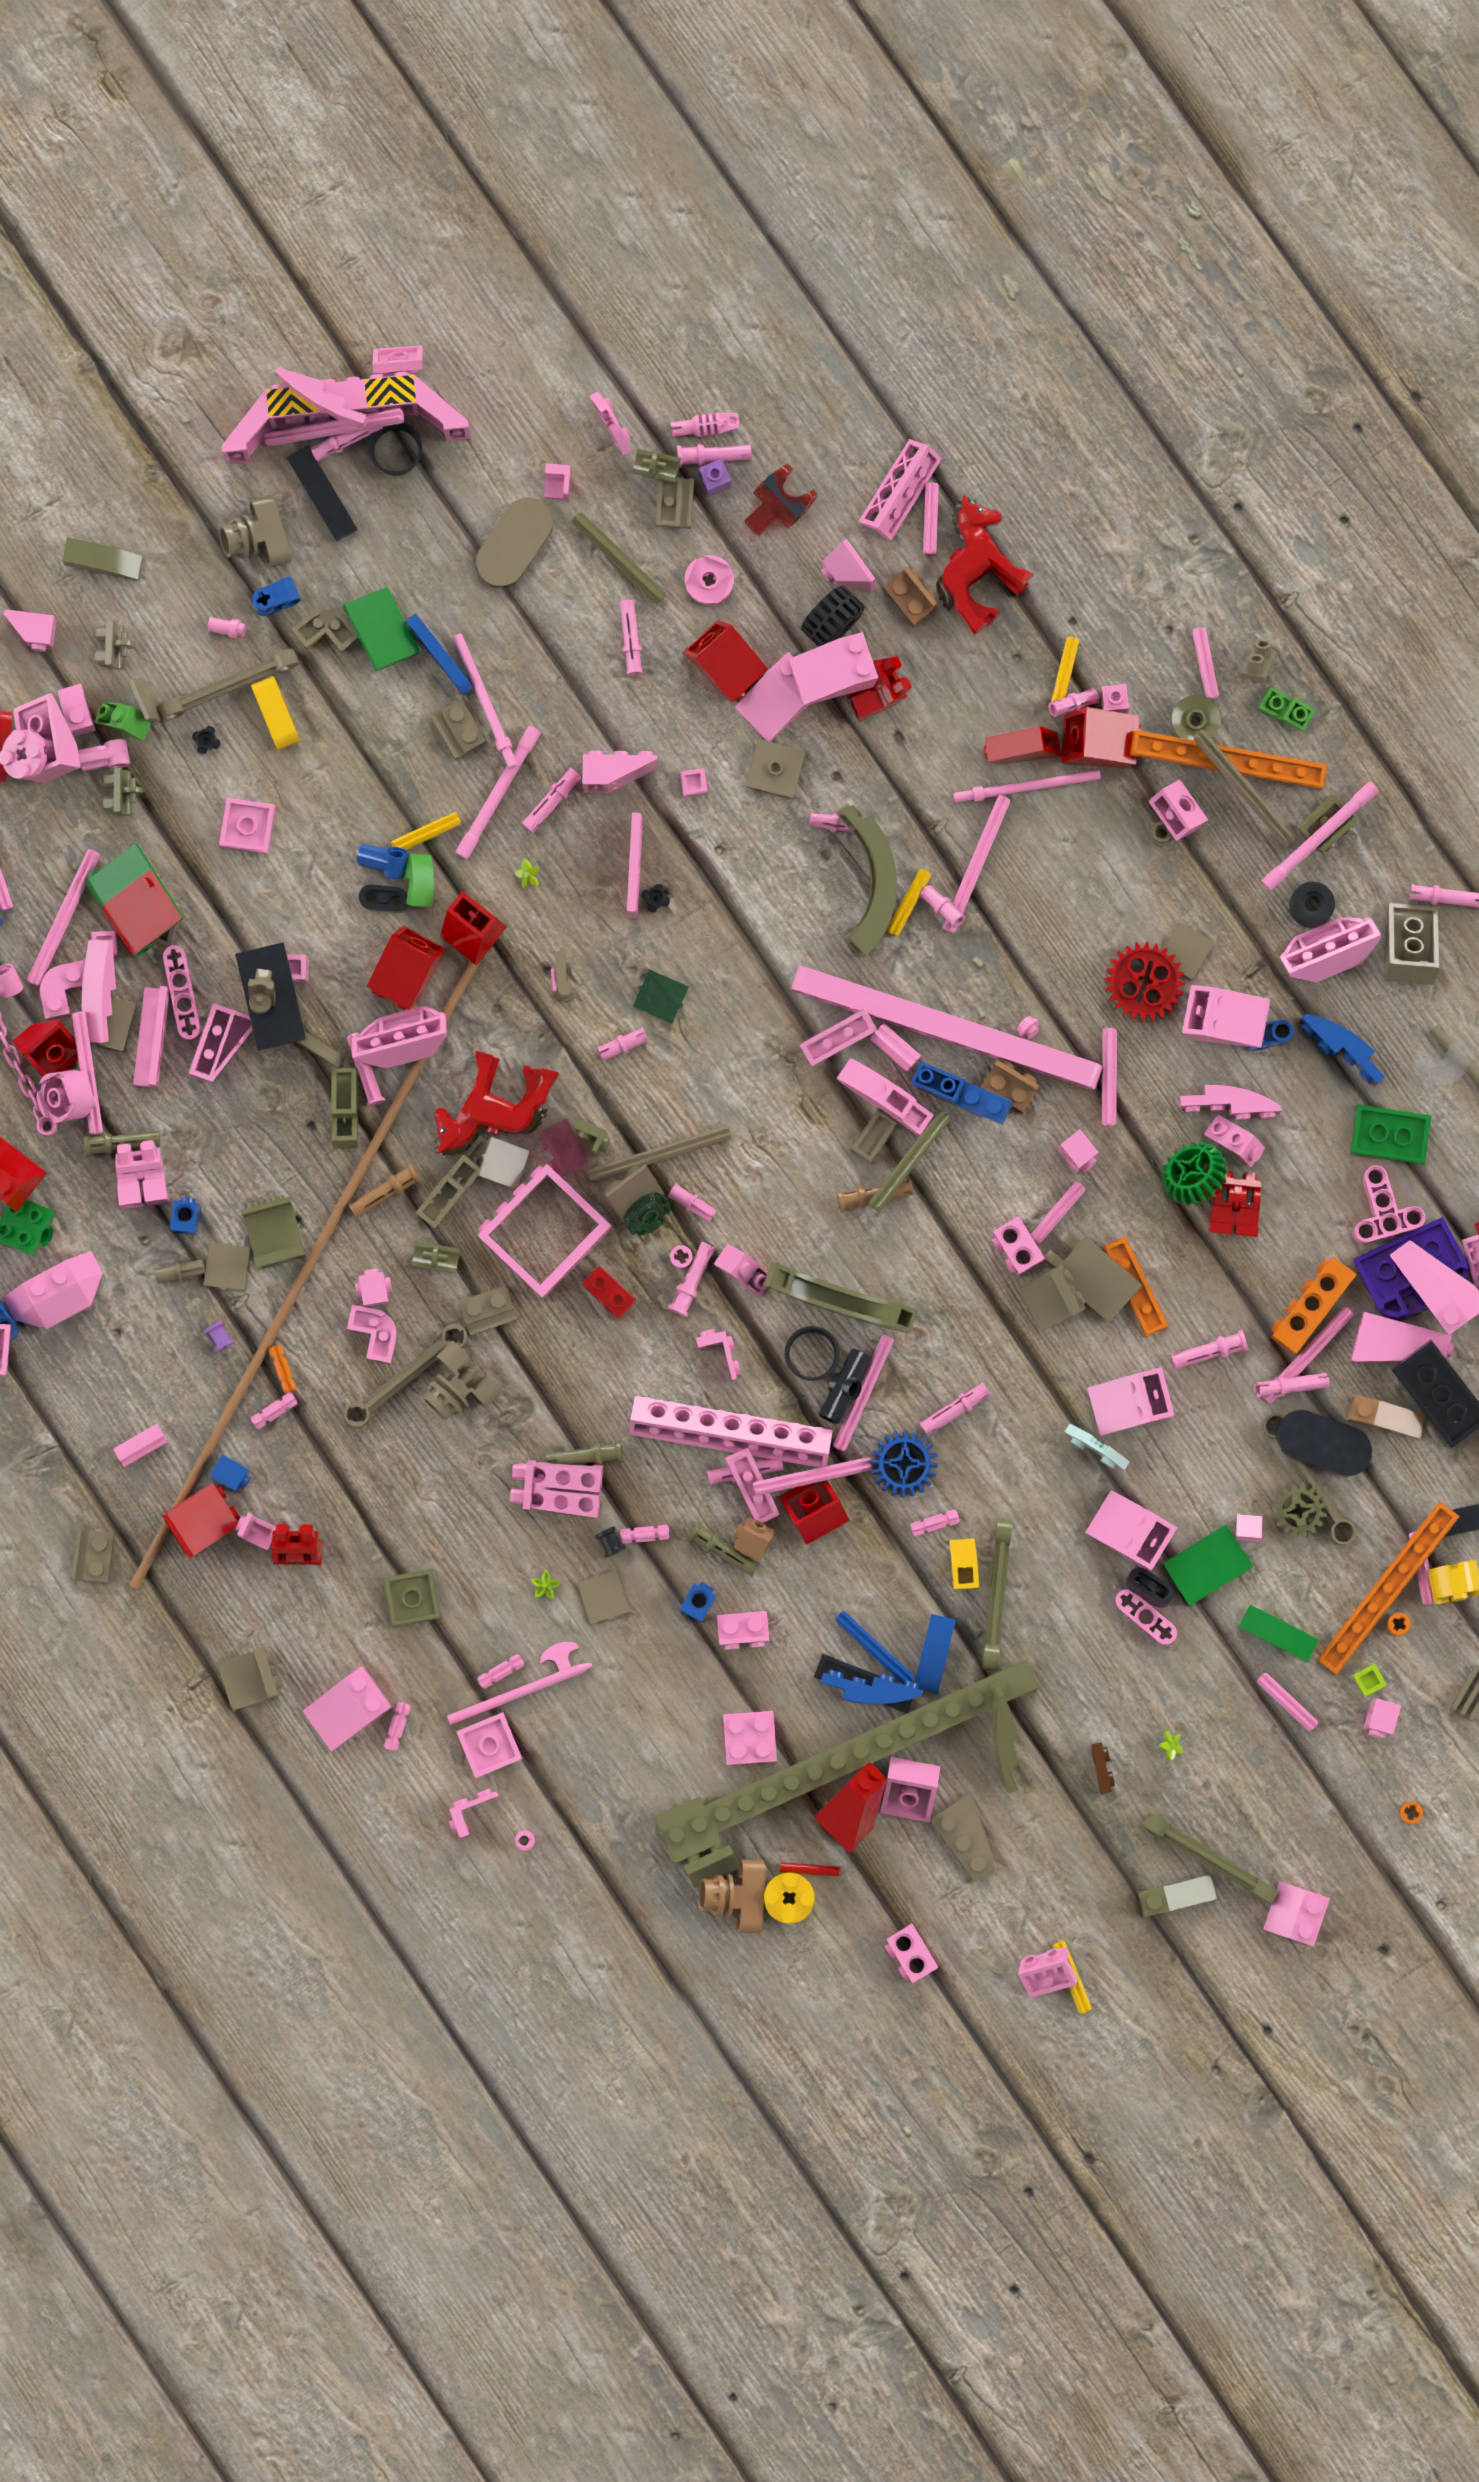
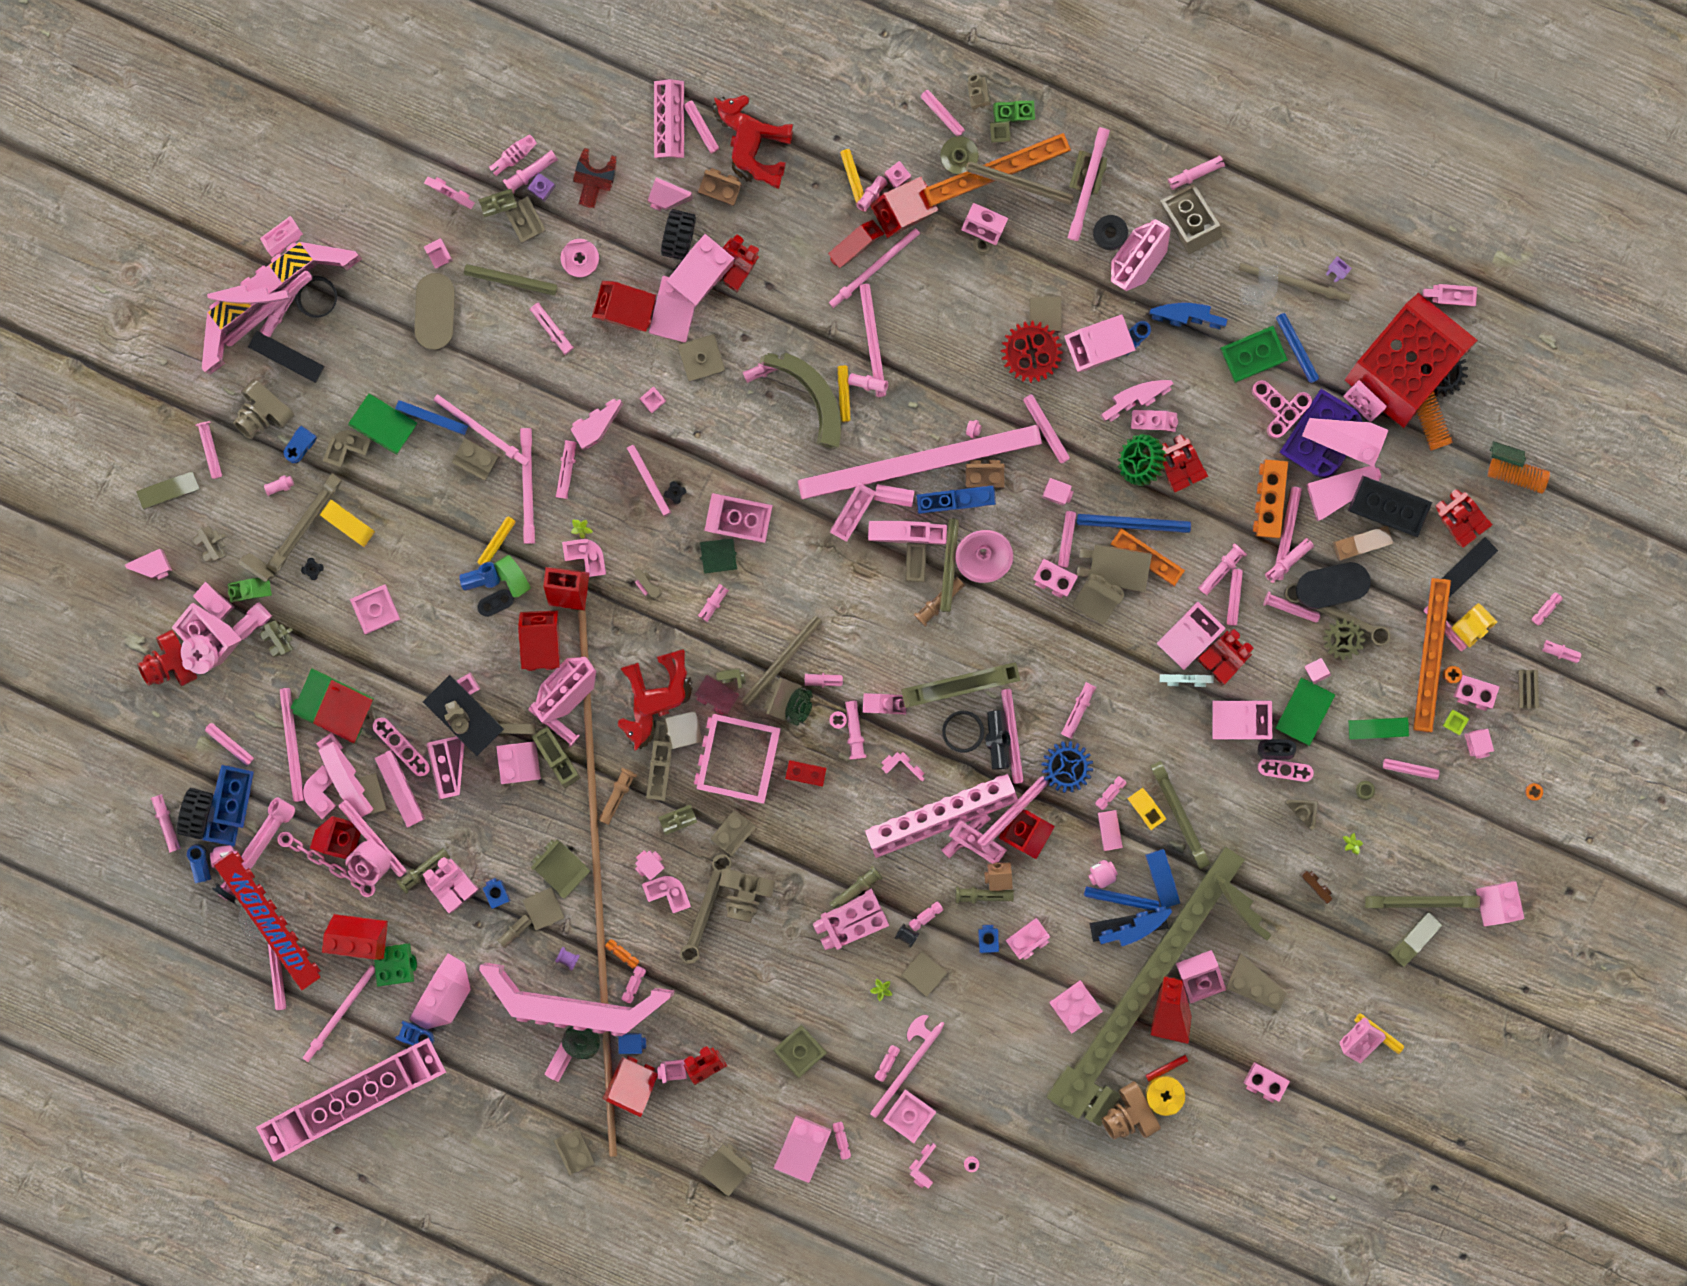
camera: 35 degrees left, 5 degrees up
none -> bright pink axle [195,421,222,479]
none -> bright pink slope [479,963,674,1036]
none -> bright pink slope [496,742,541,784]
none -> bright pink plate [562,539,606,577]
none -> clear green tile [562,1026,601,1059]
none -> bright pink slope [704,493,773,543]
none -> bright pink dish [956,530,1013,583]
none -> olive plate [990,121,1011,143]
none -> blue axle [1077,514,1191,533]
none -> bright pink head [1088,860,1118,888]
none -> bright pink slope [1097,810,1123,851]
none -> red hips [1196,629,1254,686]
none -> bright pink axle [1227,569,1243,626]
none -> bright pink axle [1263,591,1320,623]
none -> blue axle [1276,313,1319,383]
none -> dark tan slope [1284,799,1318,830]
none -> olive plate [1356,781,1375,800]
none -> bright pink brick [1454,675,1499,711]

